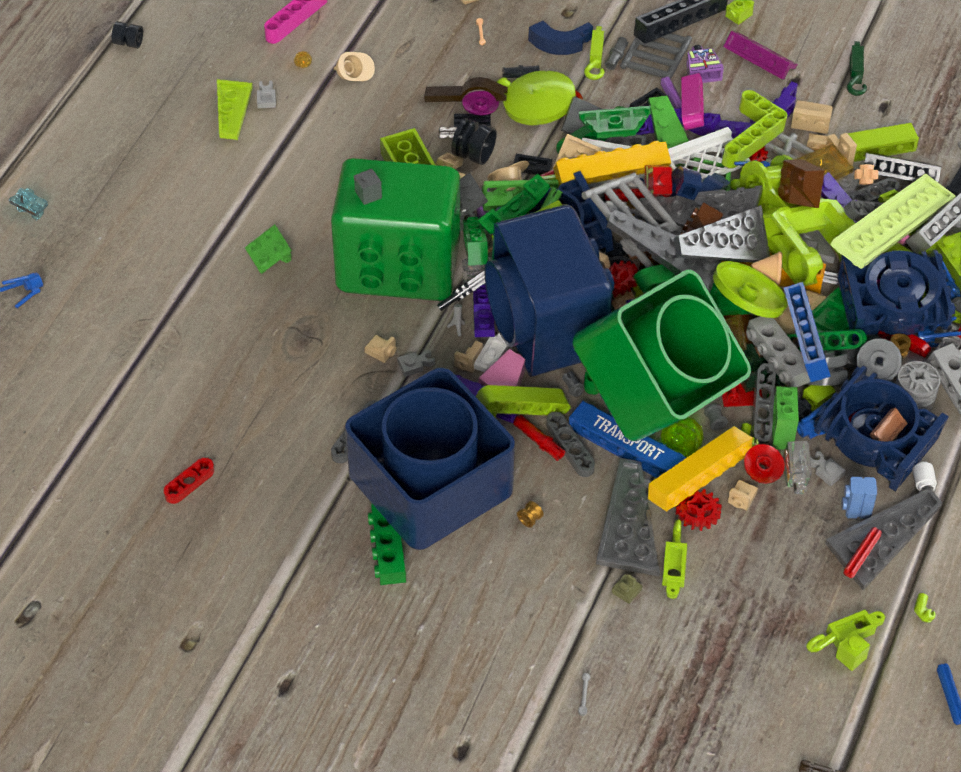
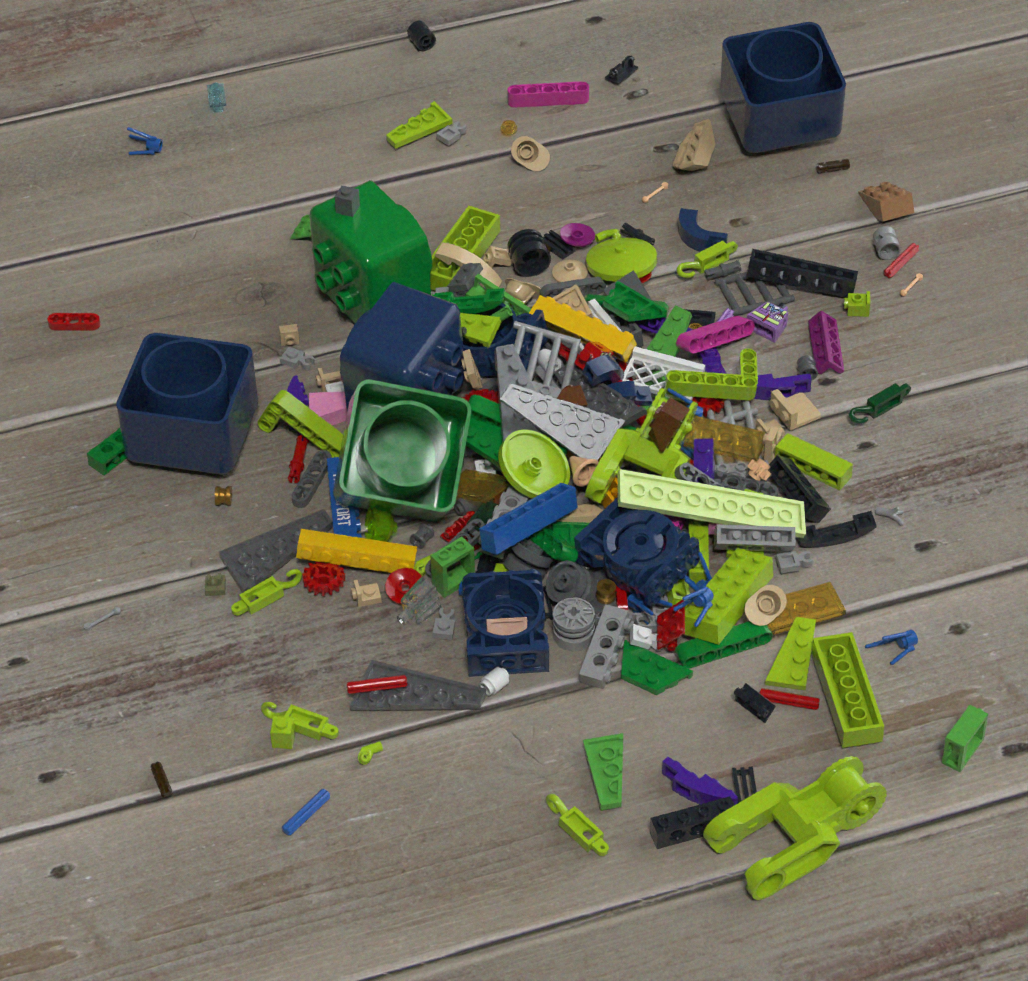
camera: 50 degrees right, 5 degrees down
dark brown piece [424,77,508,102] -> none
medium blue brick [841,477,877,519] -> none
none -> dark grey beam [540,277,606,298]
none -> tan dish [552,260,588,282]
none -> dark grey wheel [797,355,818,380]

